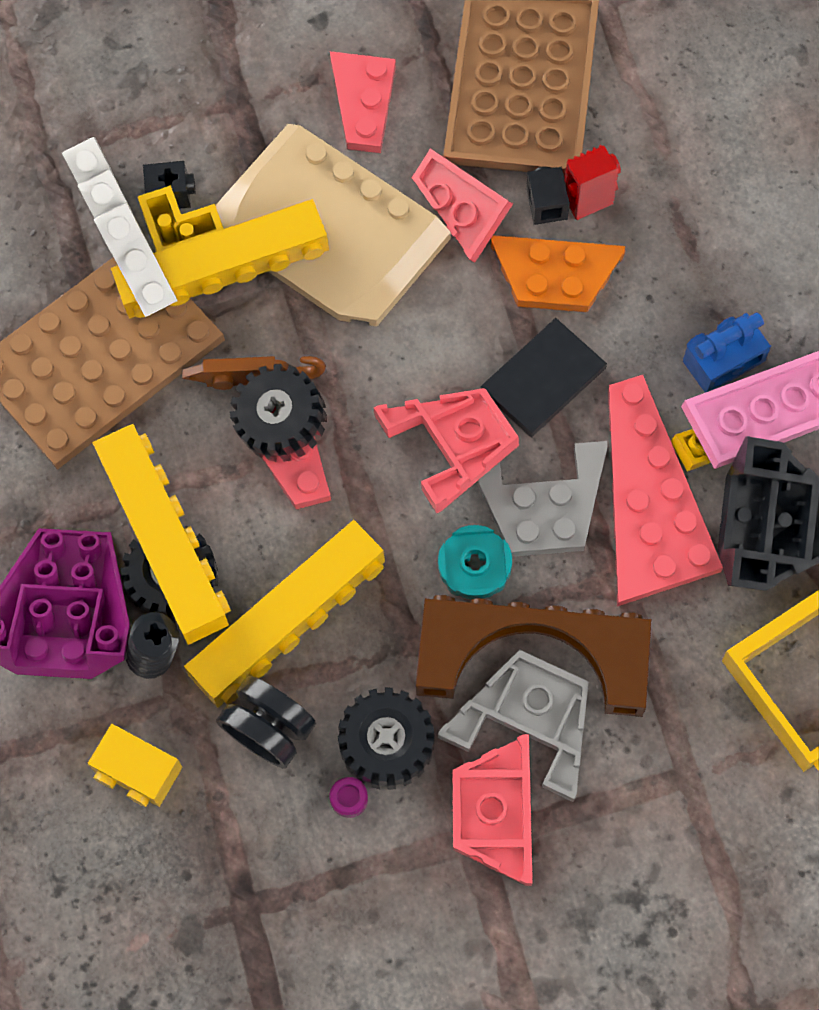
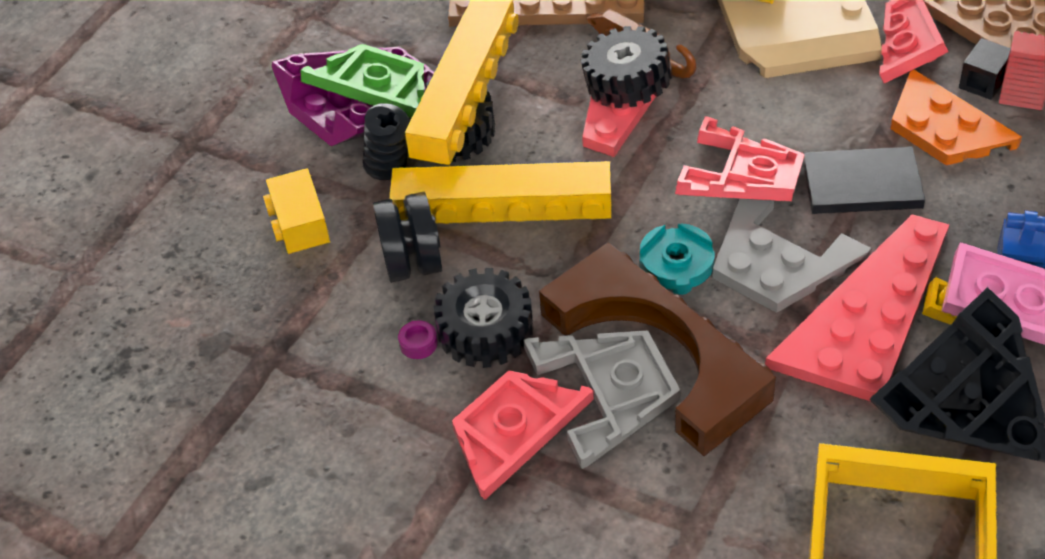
camera: 45 degrees right, 20 degrees down
none -> bright green wing [301,44,424,118]

